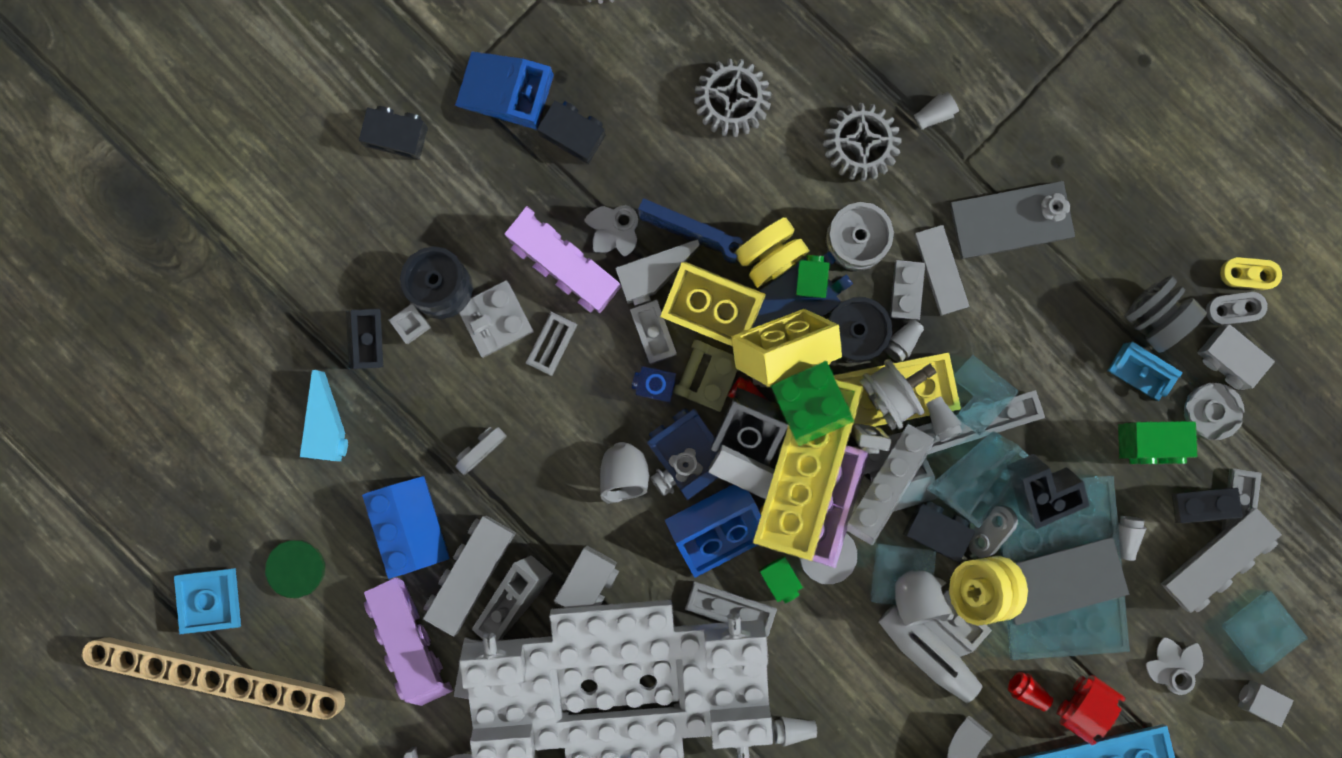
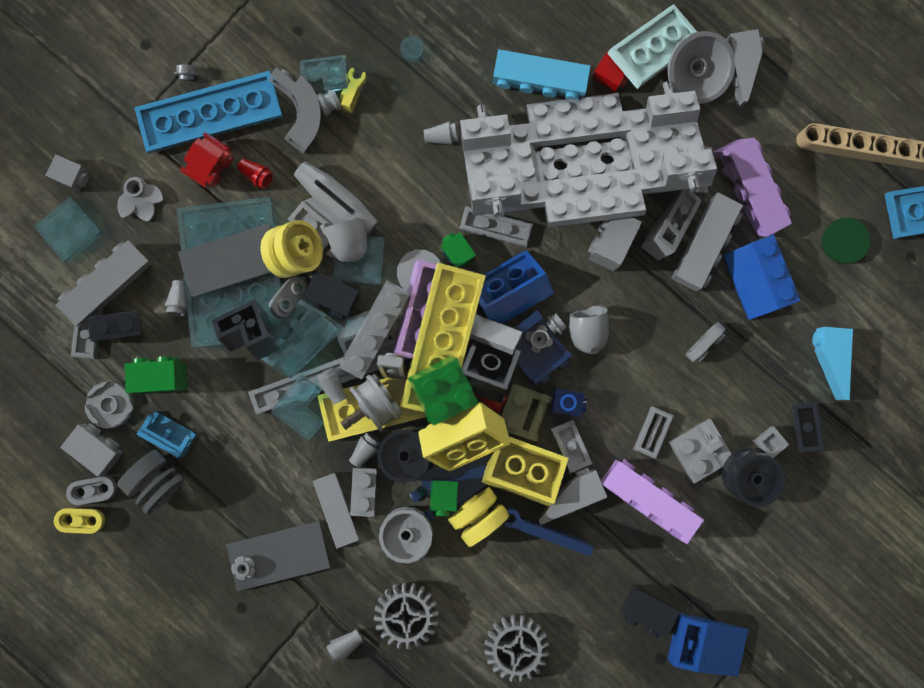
camera: 170 degrees right, 0 degrees up
black brick [359,106,428,160] -> none
light grey plate [584,205,638,256] -> none

